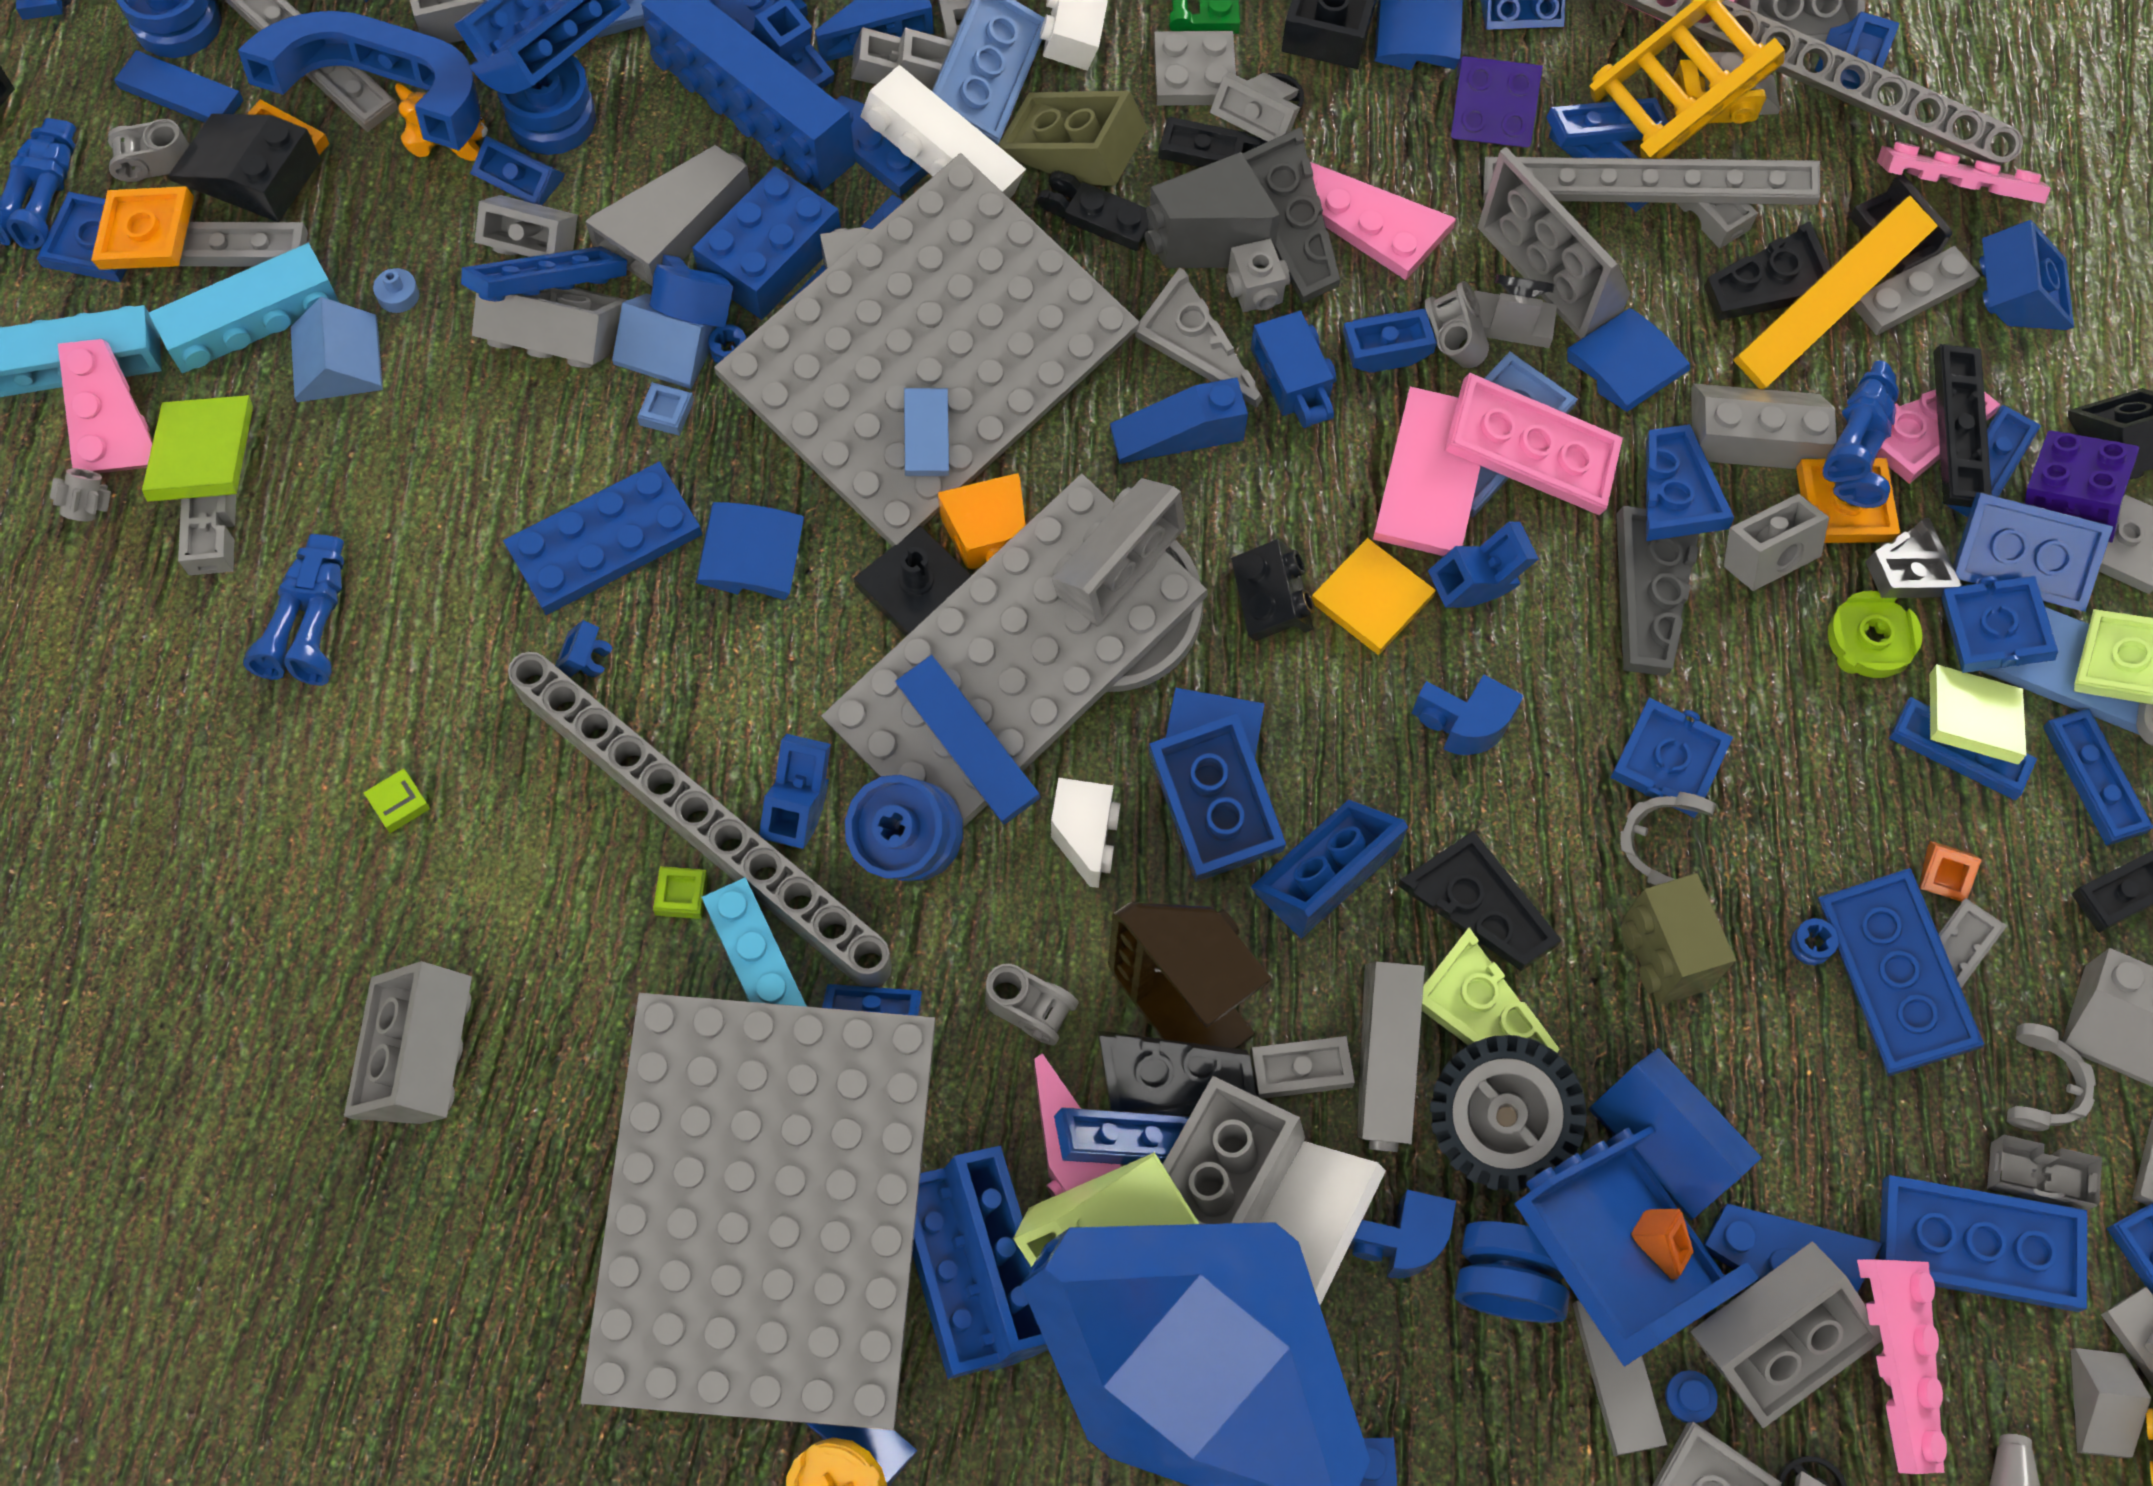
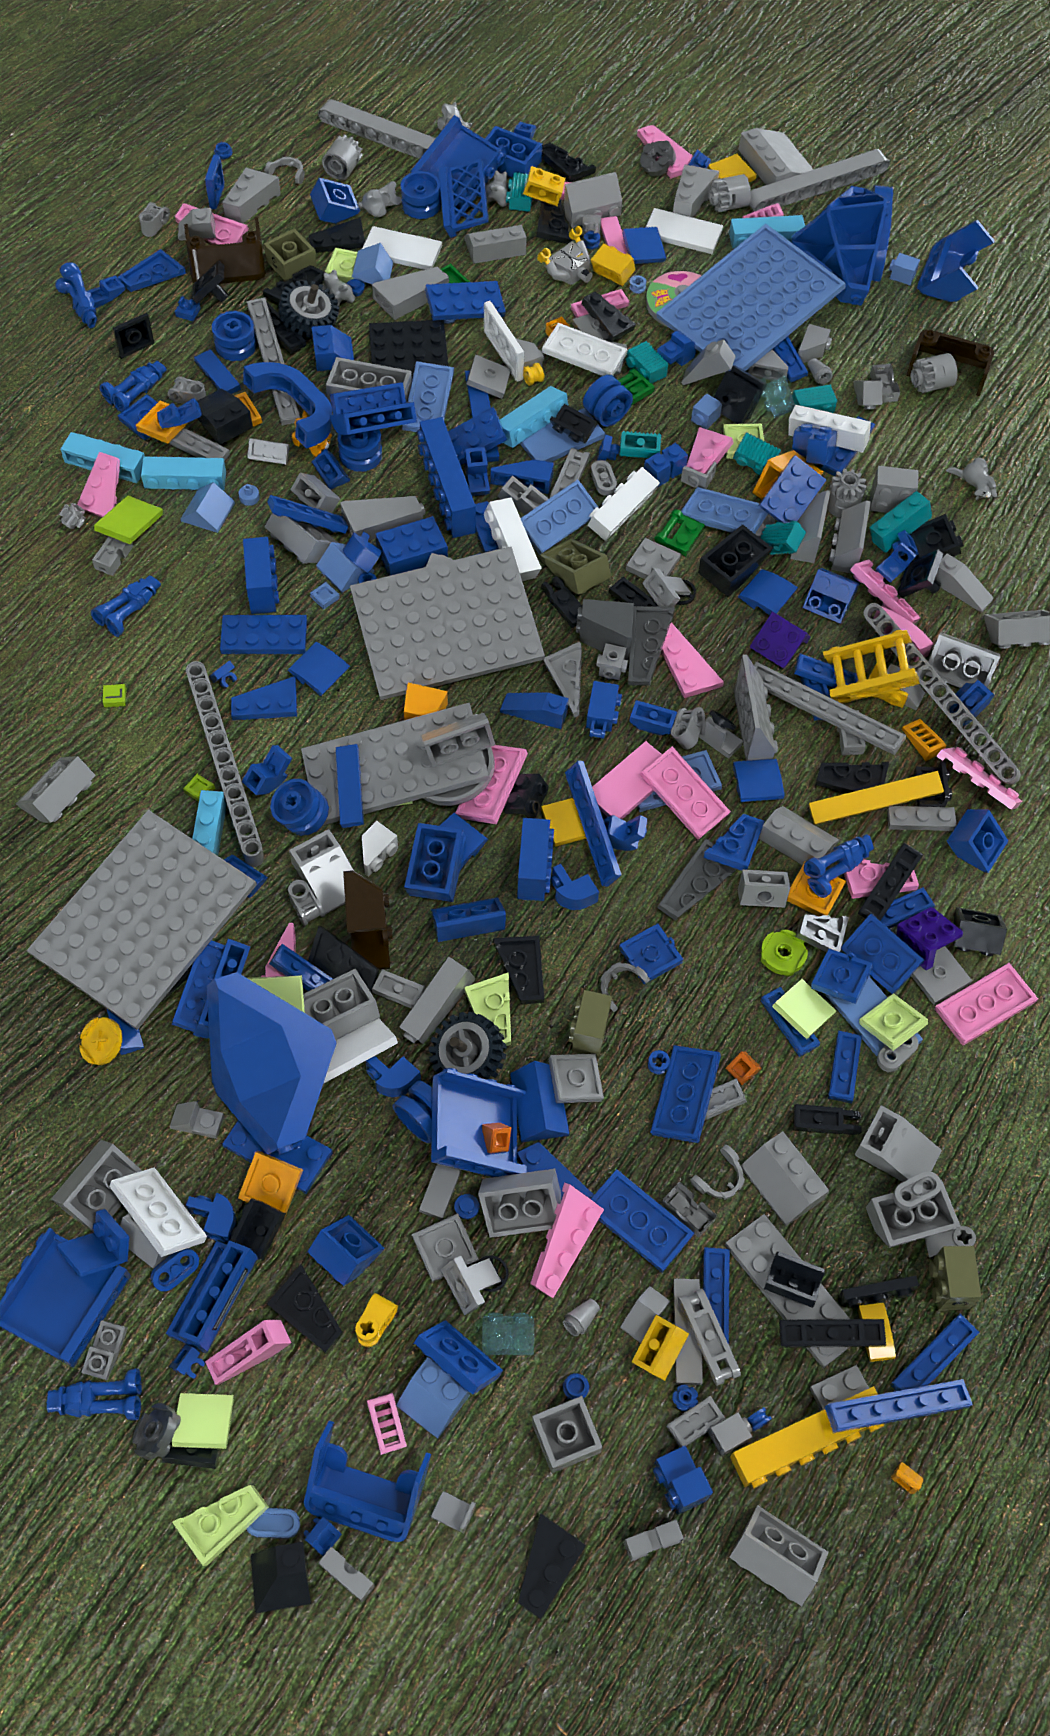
camera: 30 degrees right, 5 degrees down
black tile [854,525,972,636] -> none
medium blue tile [904,388,949,476] -> none
none -> blue slope [157,398,202,428]
none -> blue wing [231,676,297,720]
none -> blue brick [243,537,280,614]
none -> light grey plate [247,438,290,464]
none -> light grey slope [289,829,354,914]
none -> bright pink tile [455,745,528,824]
none -> blue brick [517,818,554,901]
none -> light grey plate [548,1054,604,1103]
none -> blue tile [565,761,621,887]
none -> light orange slope [902,719,947,761]

